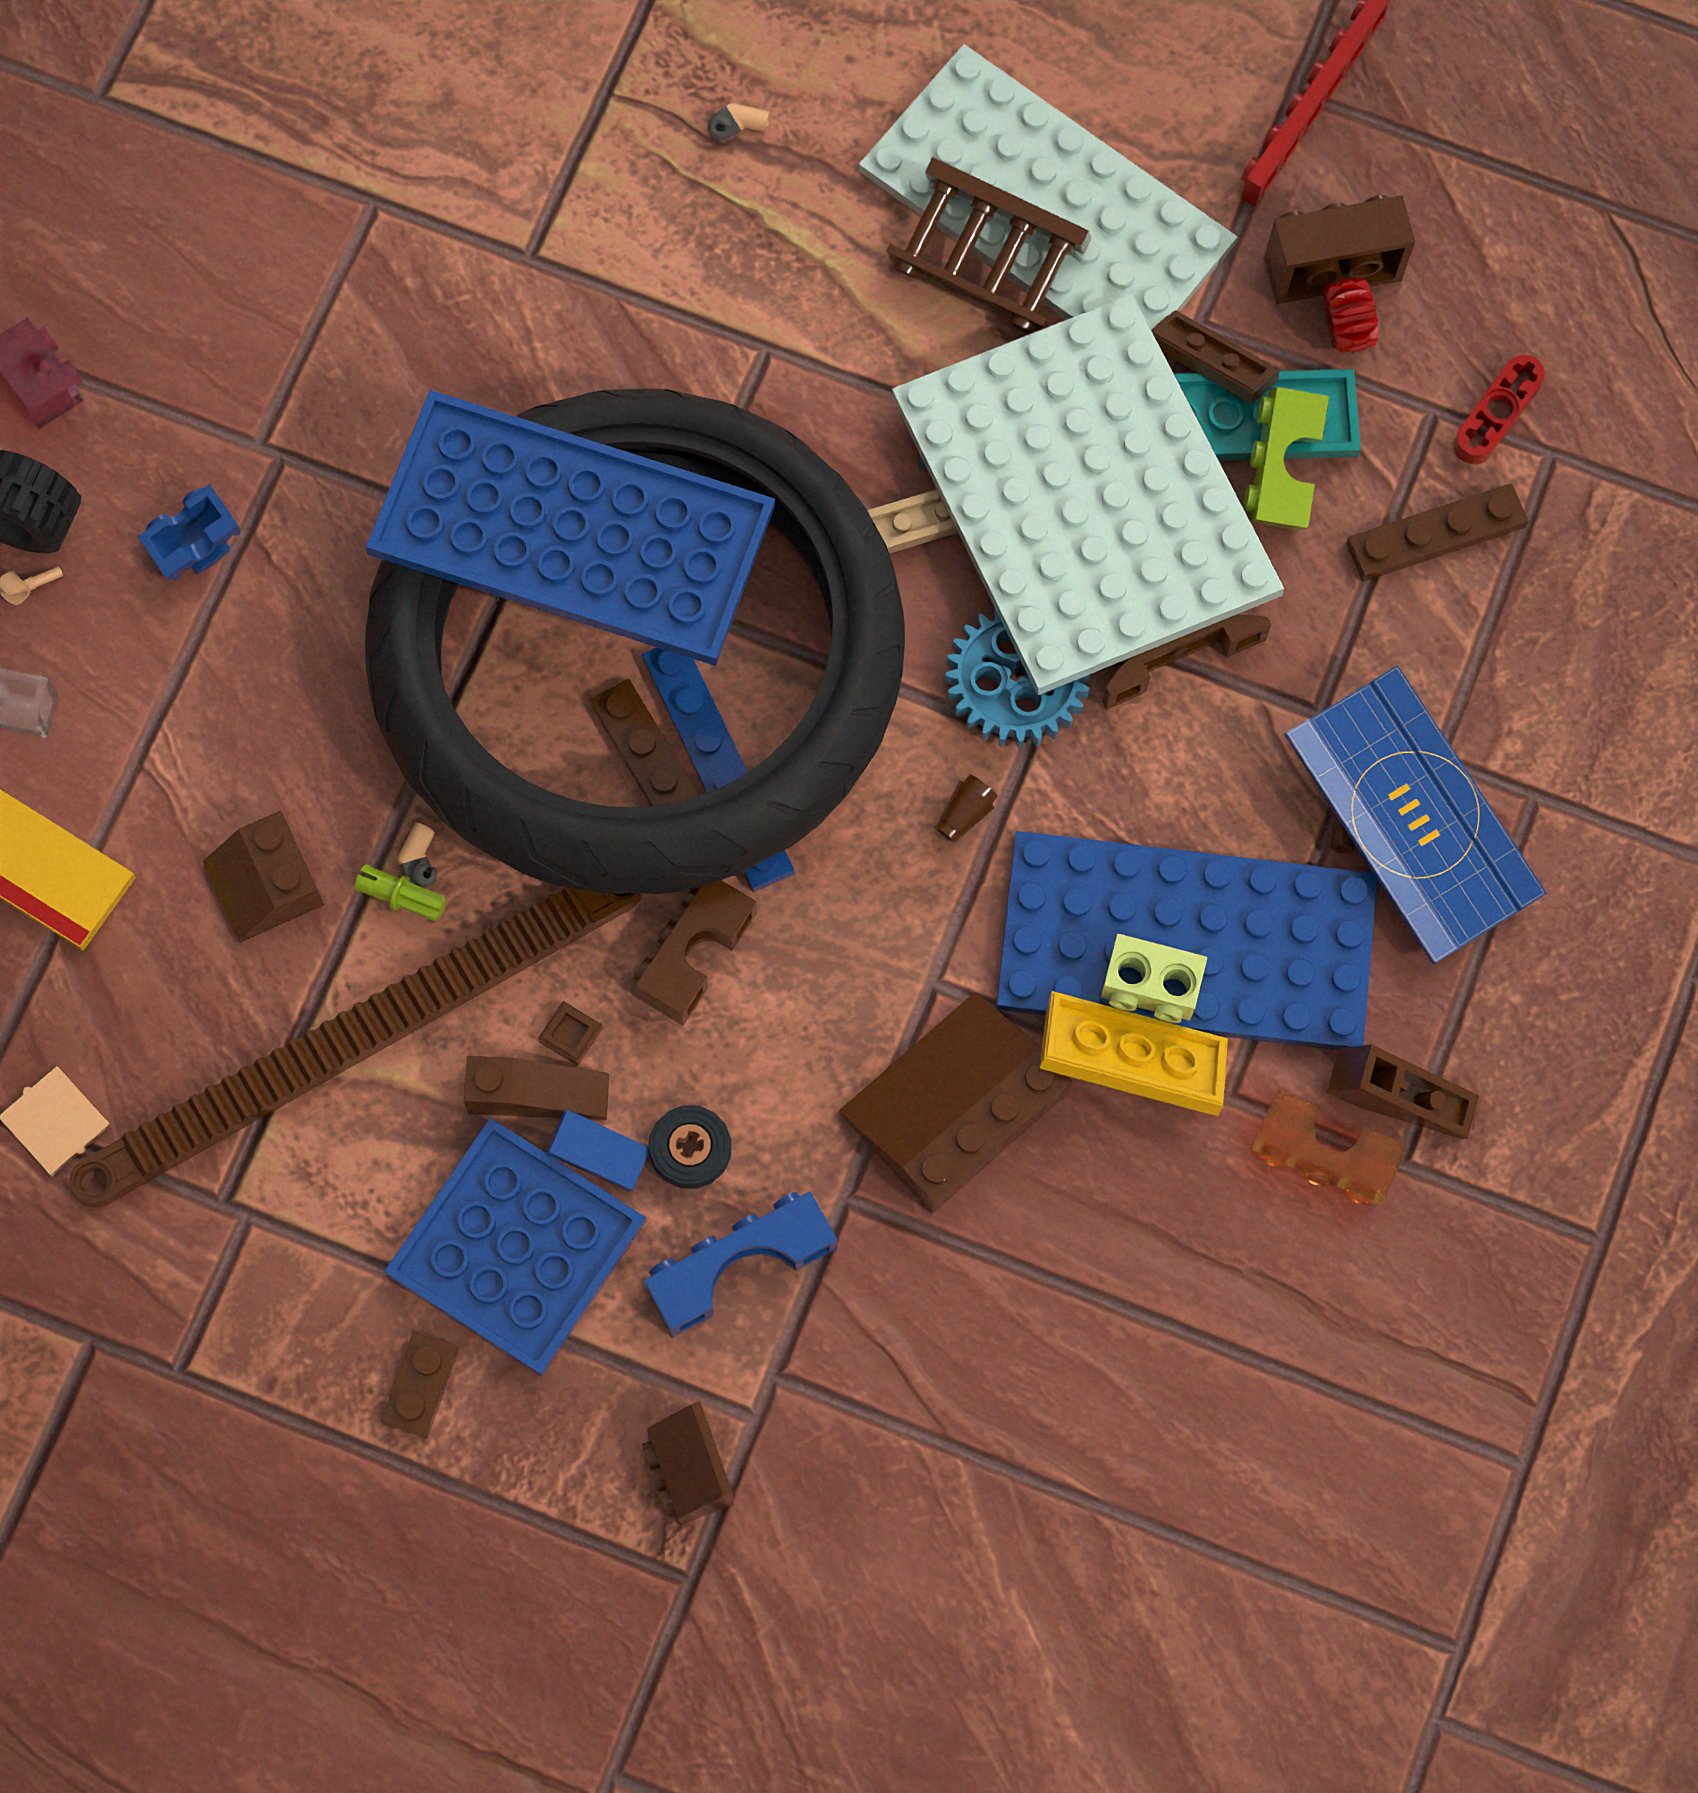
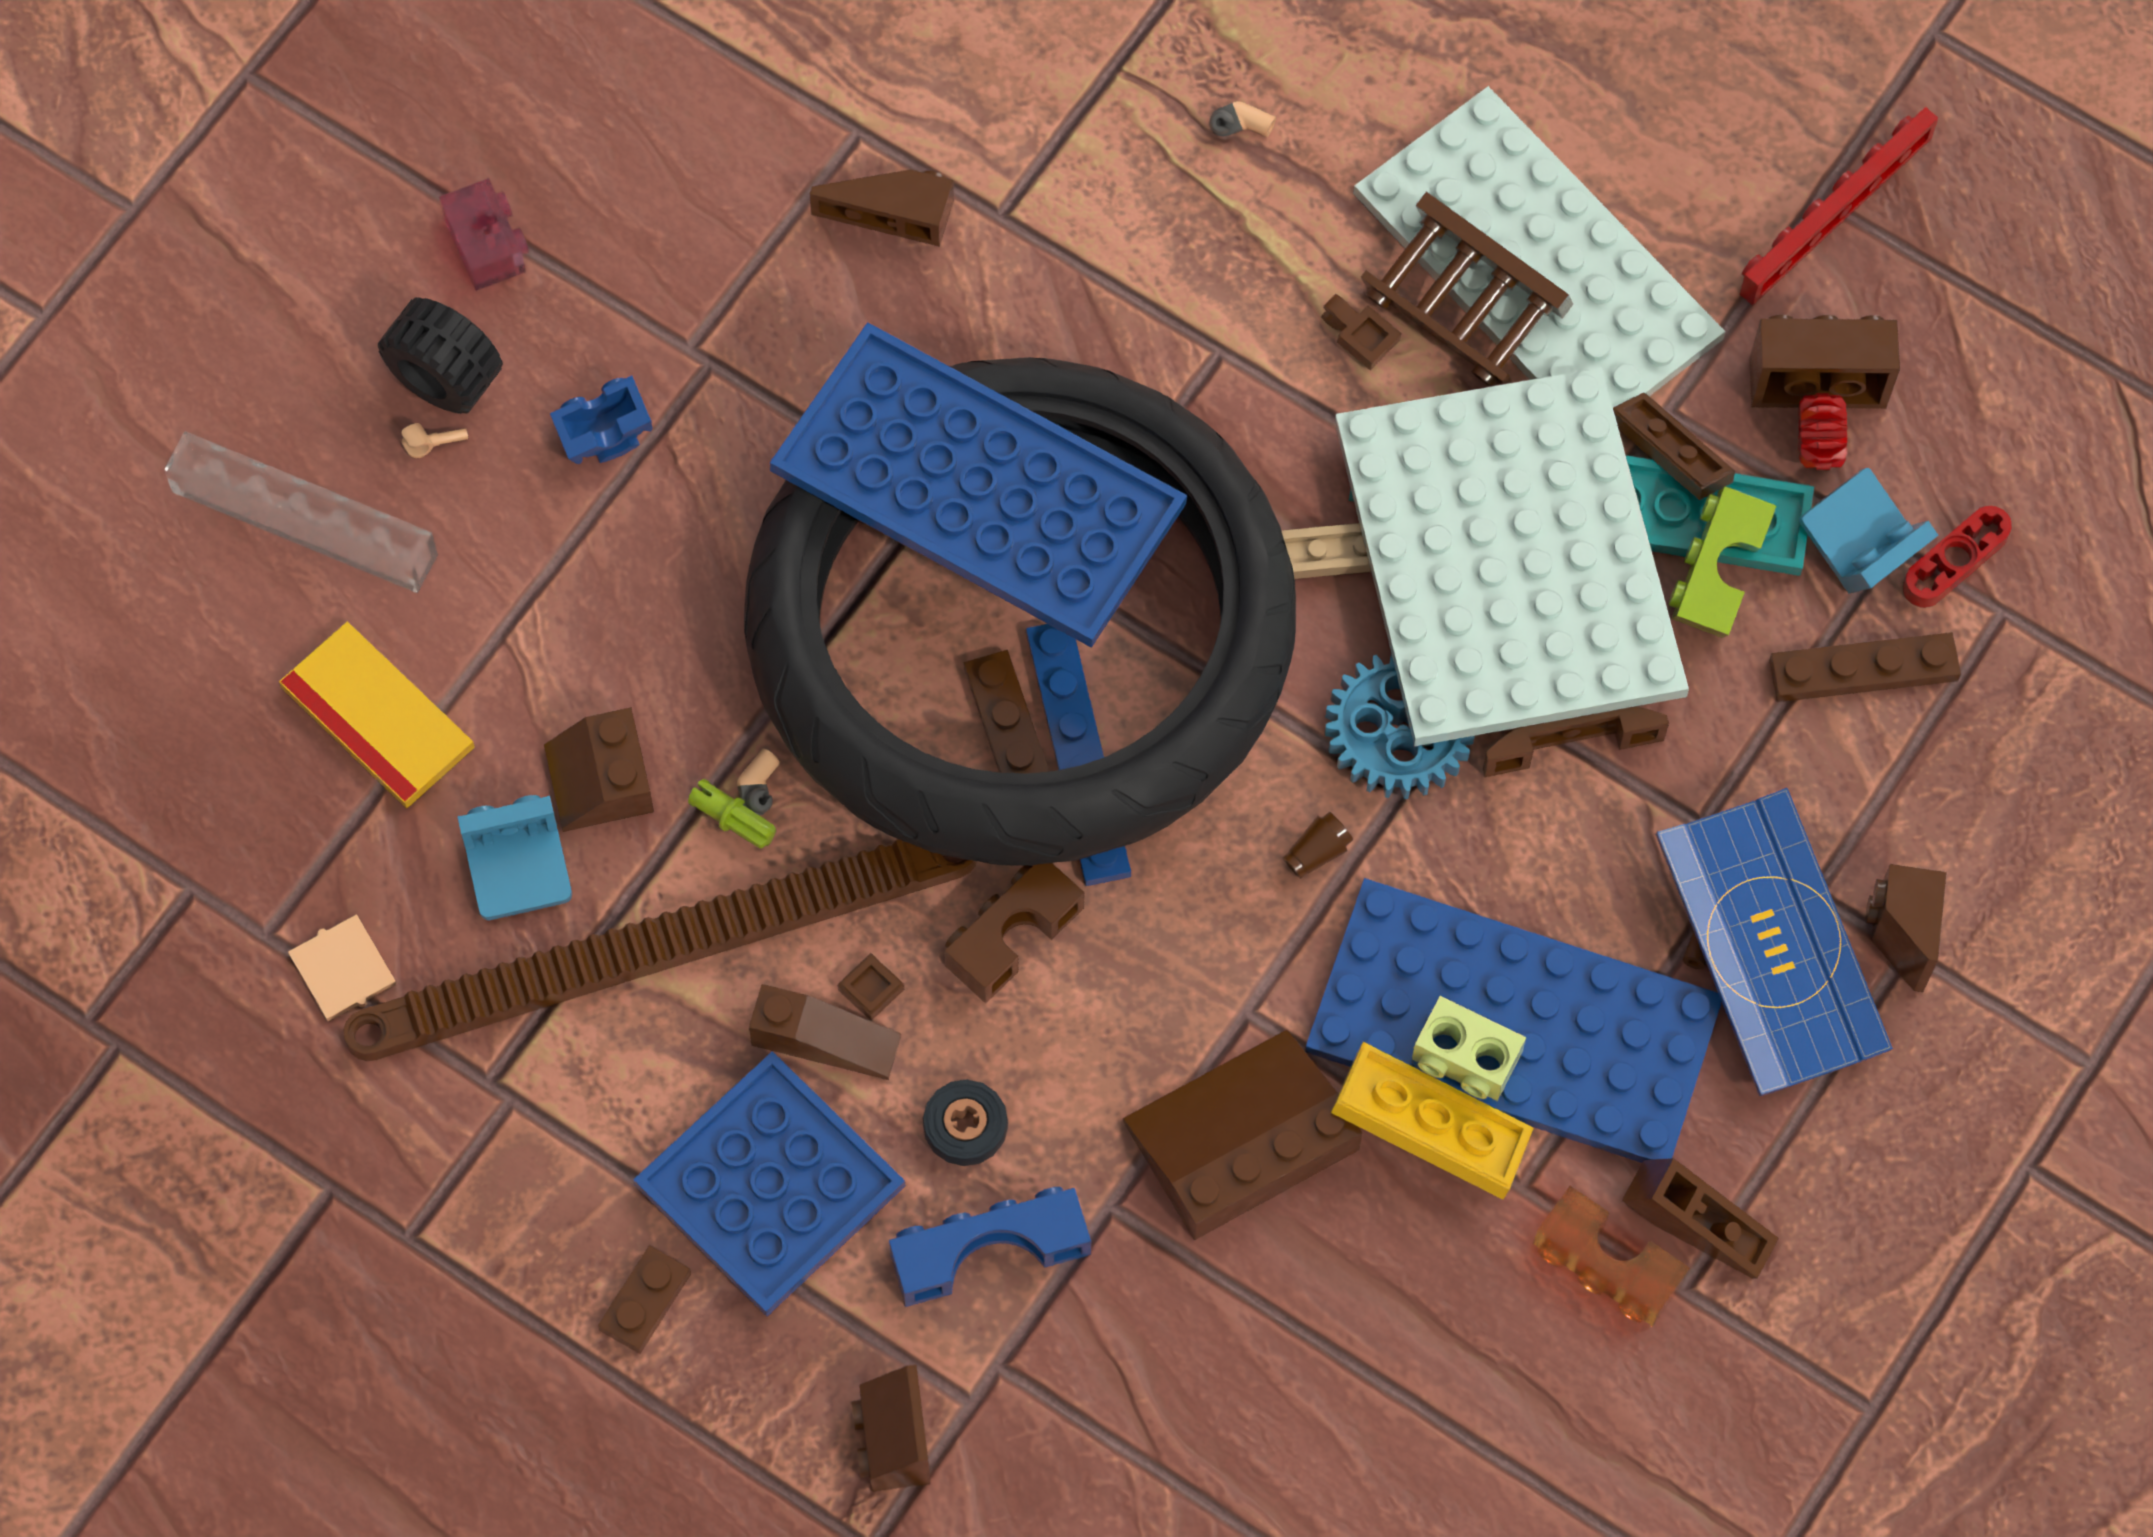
camera: 15 degrees right, 5 degrees down
blue tile [545,1110,649,1192] -> none
none -> dark azure bracket [458,795,572,920]
none -> reddish brown slope [809,169,954,247]
none -> reddish brown plate [1321,294,1402,371]
none -> dark azure bracket [1799,468,1939,594]
none -> reddish brown slope [1865,864,1947,992]

